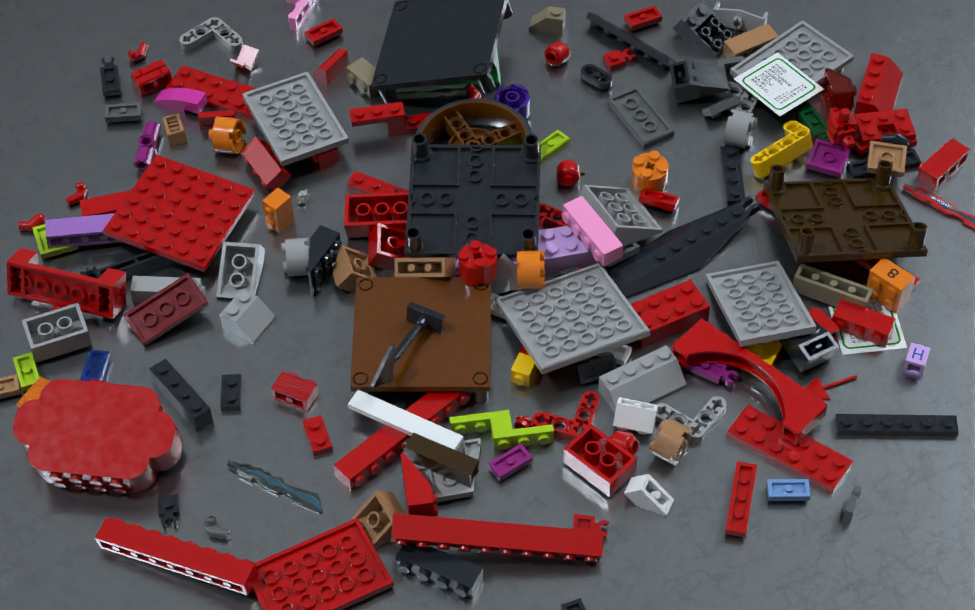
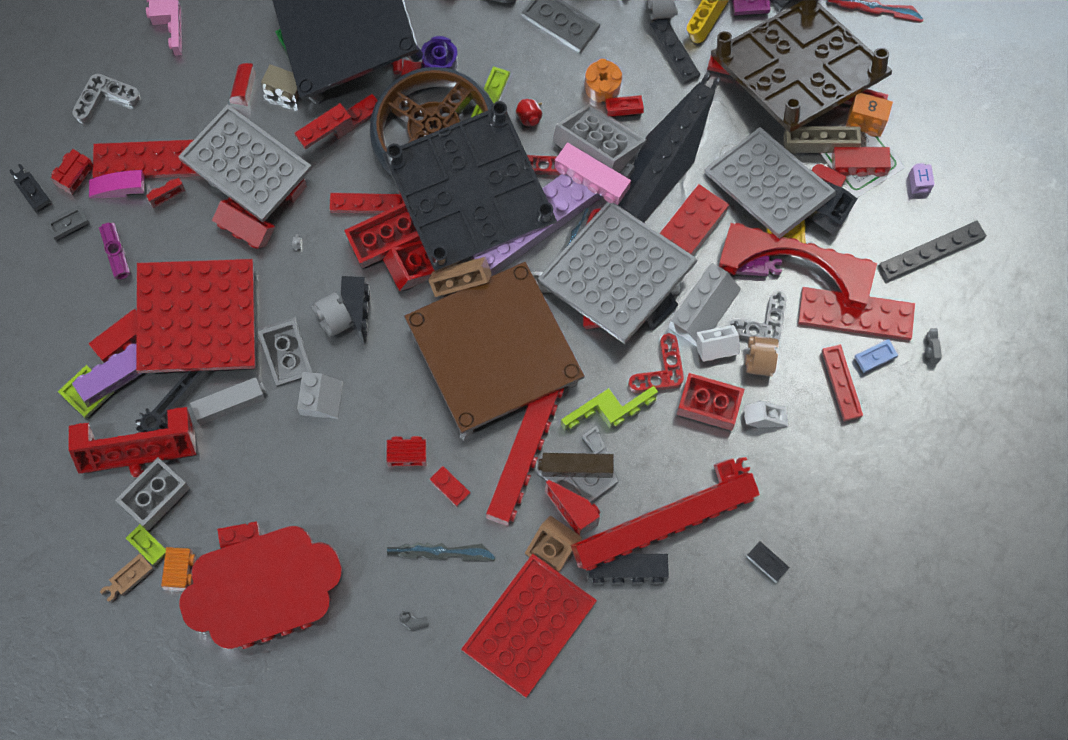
camera: 30 degrees left, 20 degrees up
red arm [18,213,45,231] -> none
red arm [65,182,87,206] -> none
clear blue plate [80,349,110,381] -> none
red brick [95,517,259,595] -> none
dark red tile [123,273,209,347] -> none
red arm [127,42,148,62] -> none
black brick [149,358,213,432] -> none
black plate [157,494,180,530] -> none
medium nougat slope [162,113,187,146] -> none
orange brick [209,116,246,154] -> none
black plate [220,374,242,411] -> none
bracket [229,45,259,72] -> none
orange brick [262,188,294,233] -> none
red plate [305,18,343,46] -> none
medium nougat slope [332,245,377,292] -> none
white tile [348,390,463,450] -> none
black piece [370,302,446,388] -> none
red brick [458,240,497,286] -> none
magenta plate [488,444,533,481] -> none
light grey slope [491,253,523,296] -> none
yellow brick [511,352,537,387] -> none
red plate [514,416,533,429] -> none
orange brick [517,251,545,289] -> none
red head [609,431,639,455] -> none
red piece [806,375,858,400] -> none

